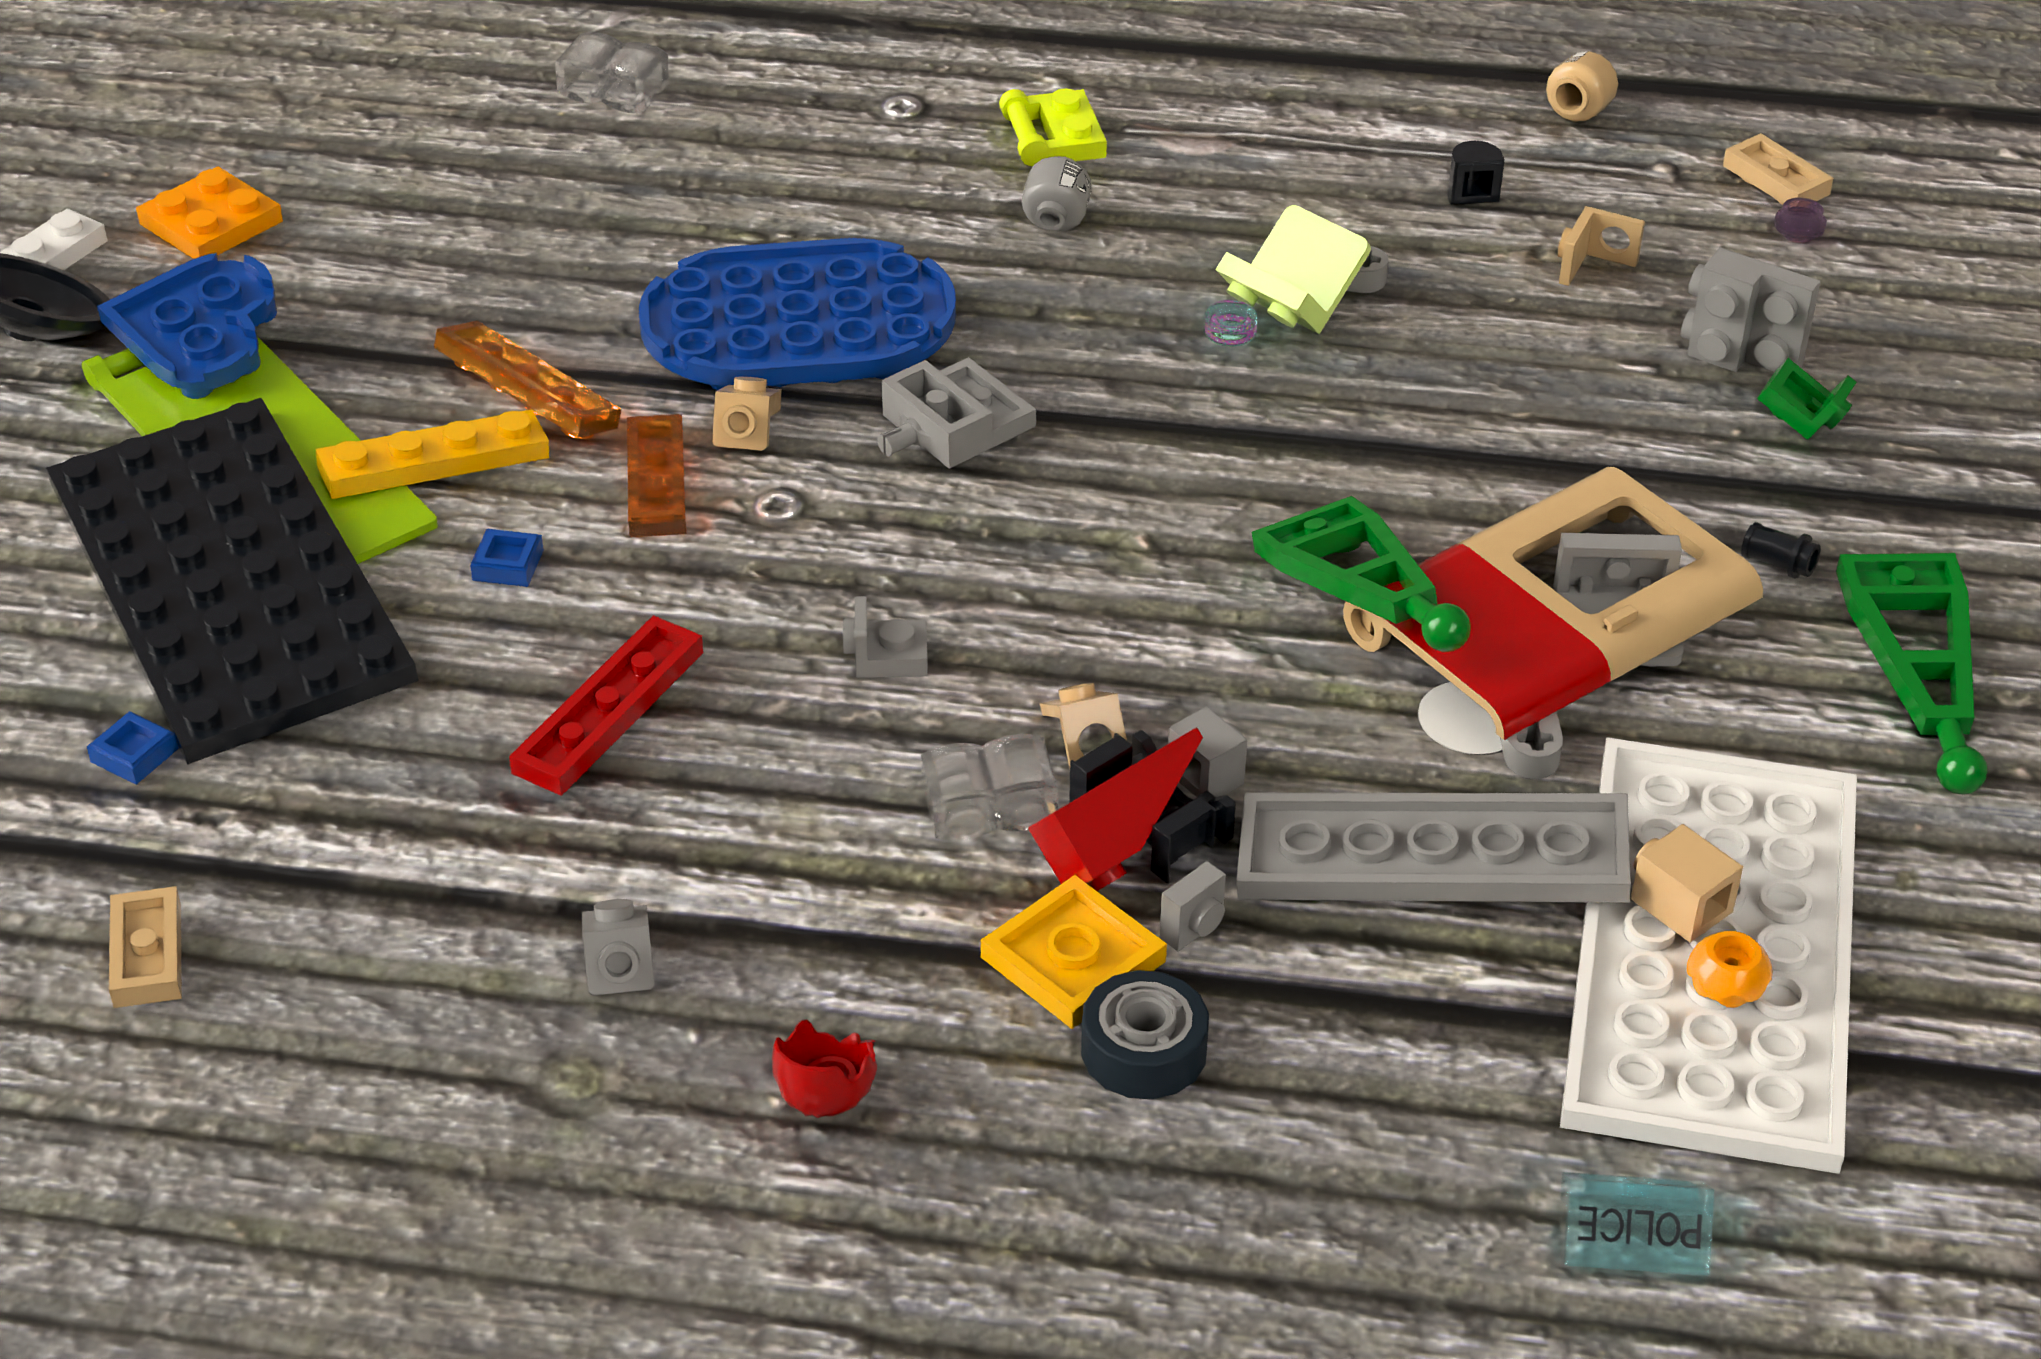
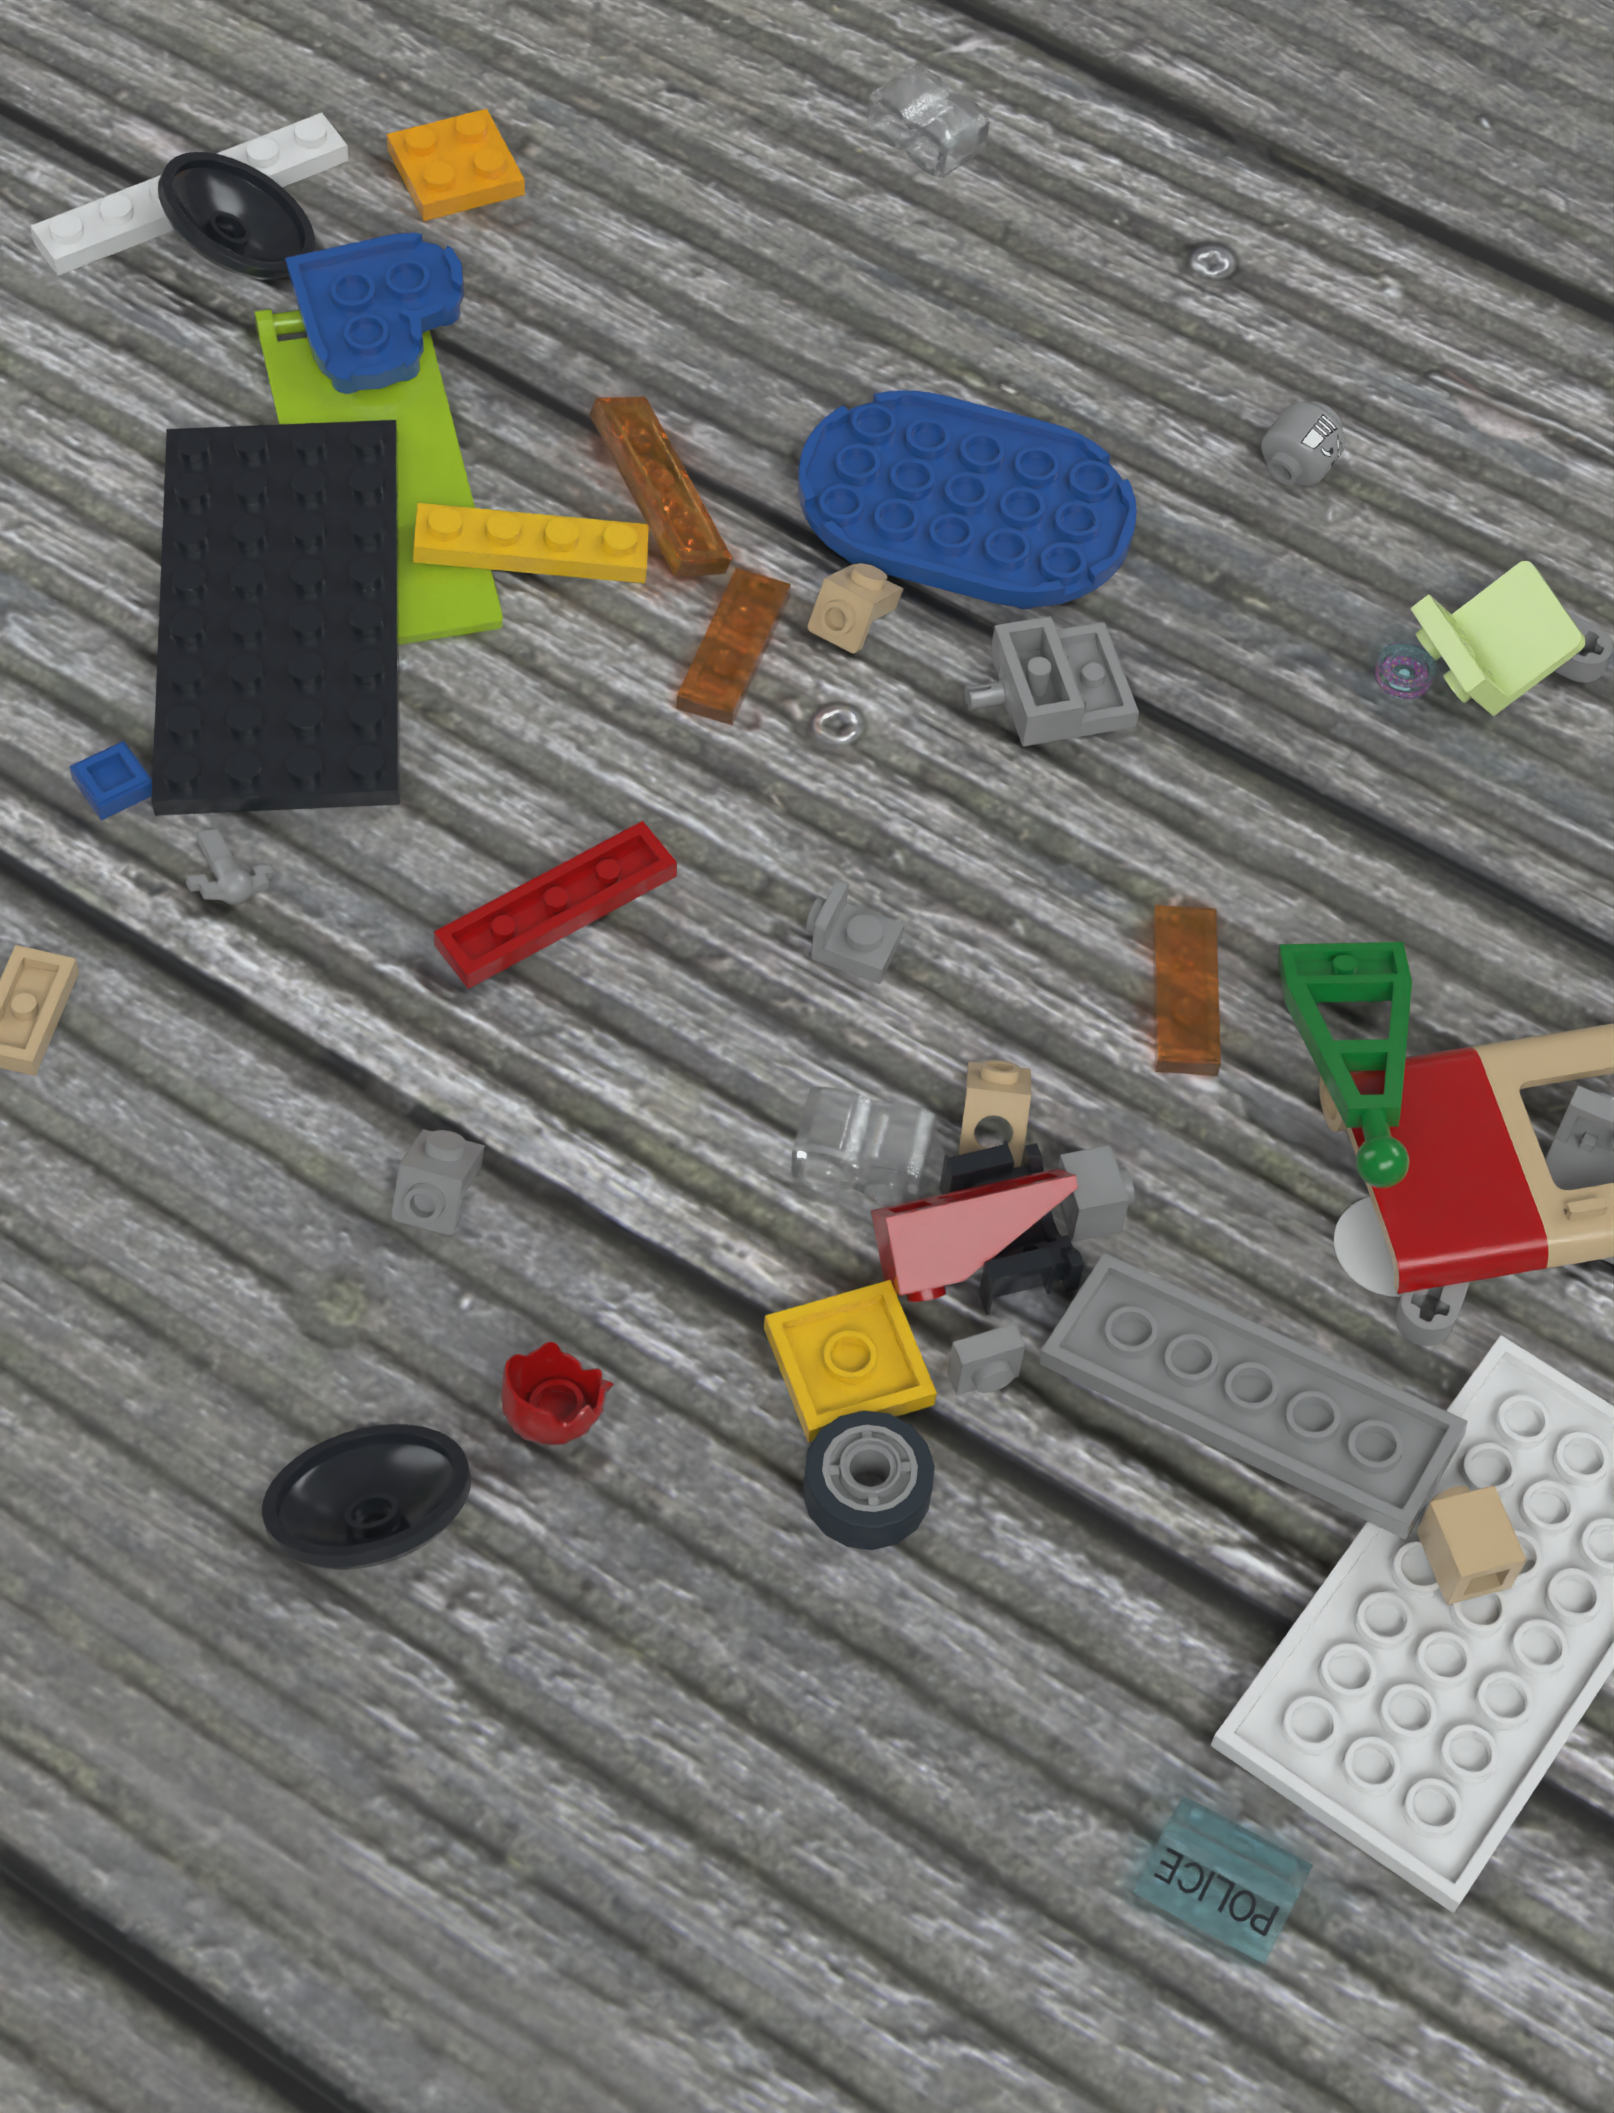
camera: 20 degrees right, 15 degrees up
blue tile [470,529,544,587] -> none
neon yellow plate [999,89,1107,166] -> none
light orange plate [1686,931,1773,1008] -> none
none -> light grey piece [186,828,274,905]
none -> black dish [262,1424,471,1570]
none -> clear orange tile [1152,905,1221,1076]

